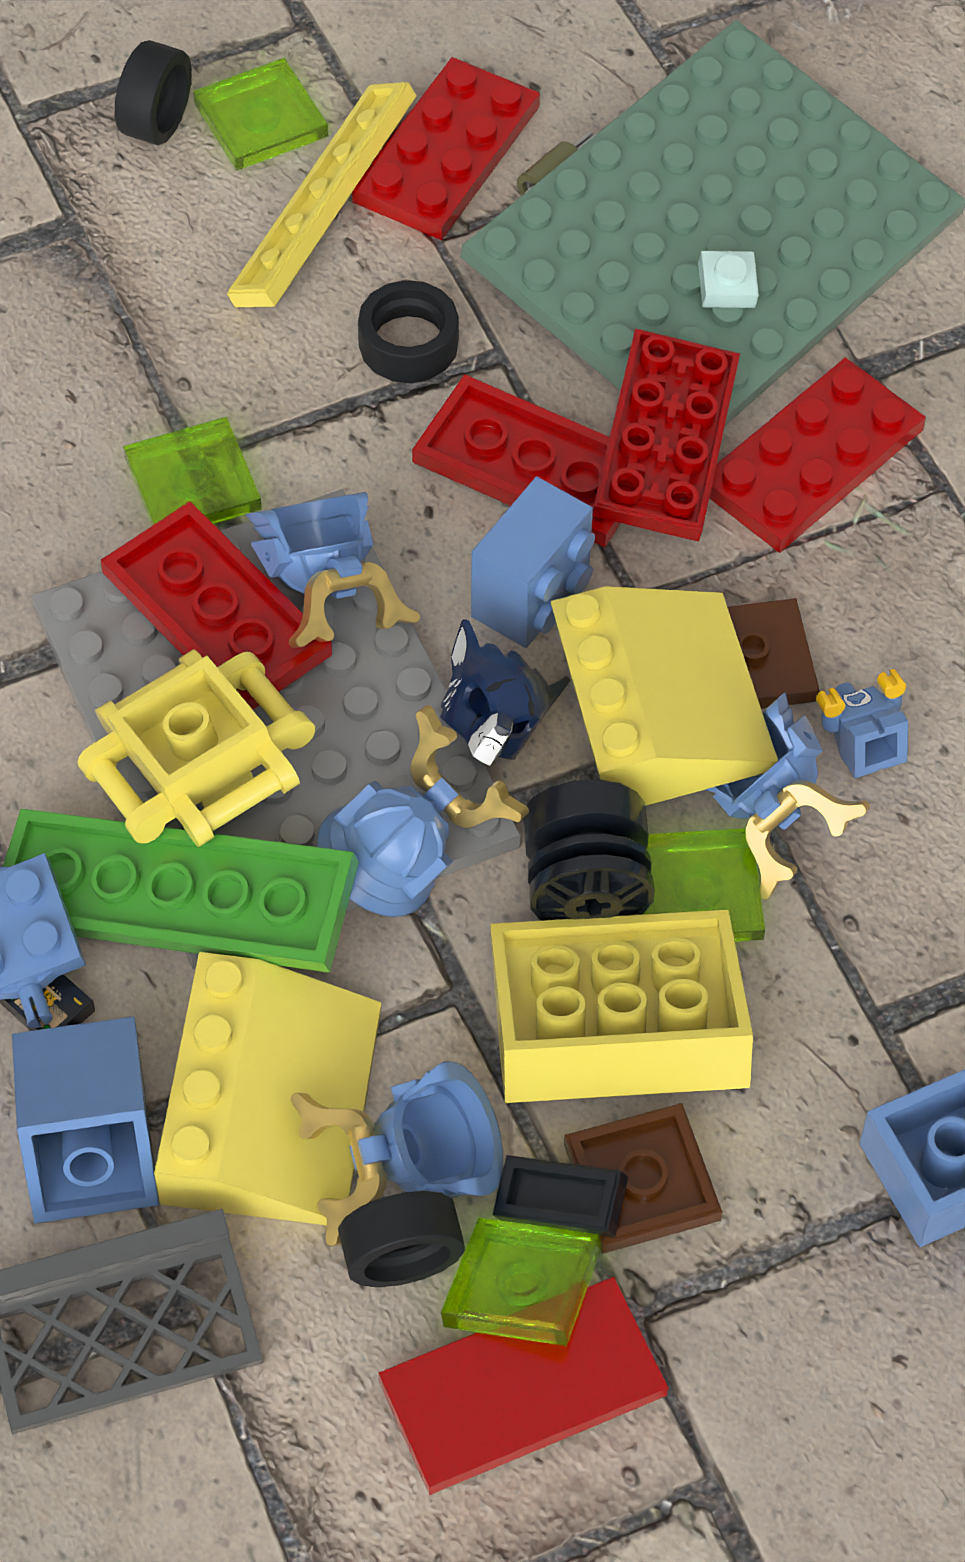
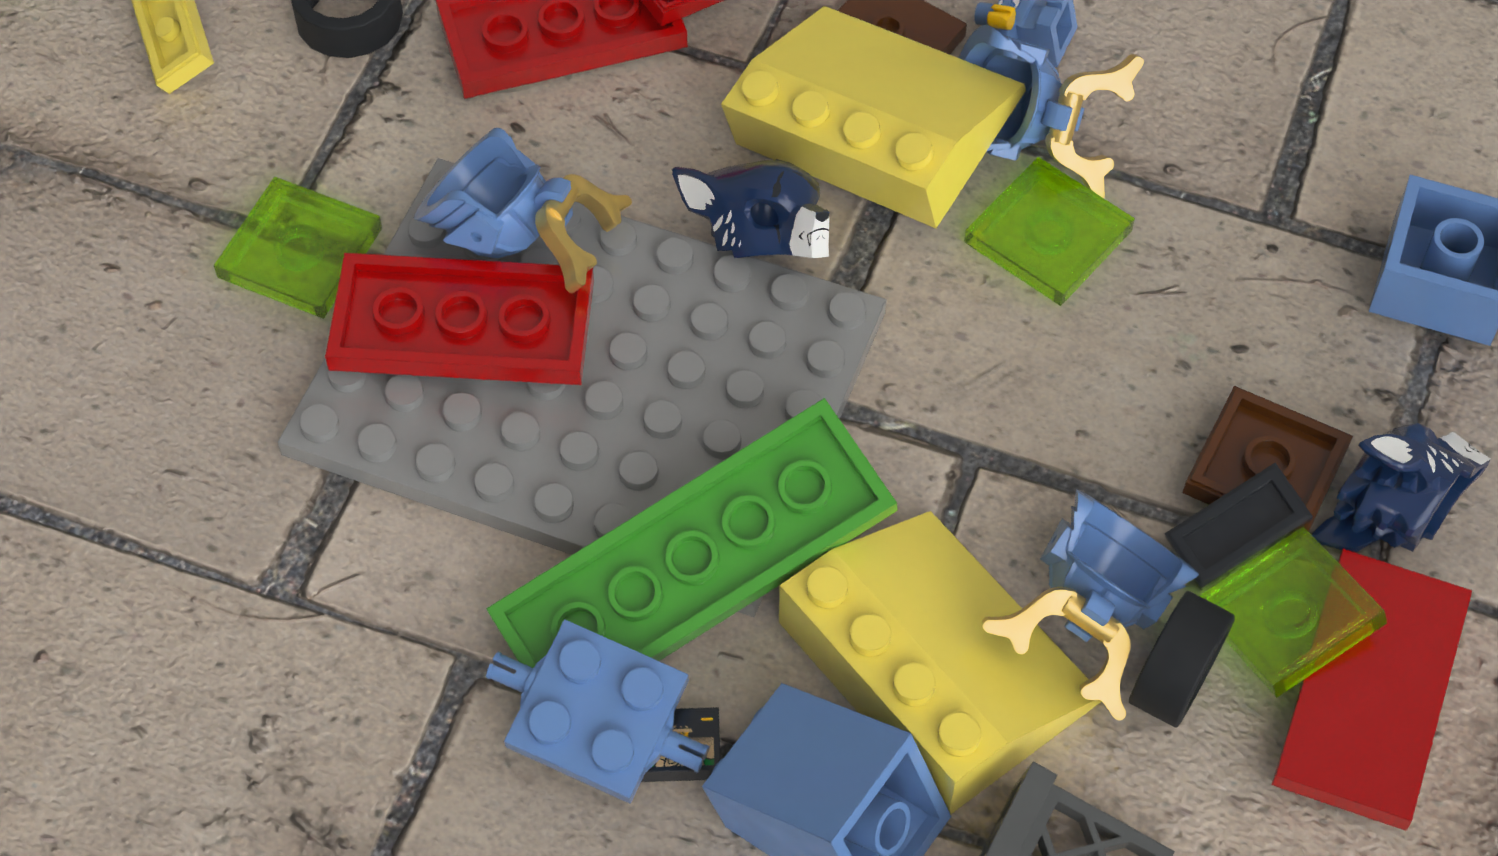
camera: 45 degrees left, 0 degrees up
light yellow brick [77,649,315,847] -> none
medium blue helmet [317,705,529,917] -> none
medium blue brick [471,476,595,648] -> none
light yellow slope [490,910,753,1103] -> none
black wheel [523,779,655,921] -> none
none -> dark blue piece [1310,423,1491,552]

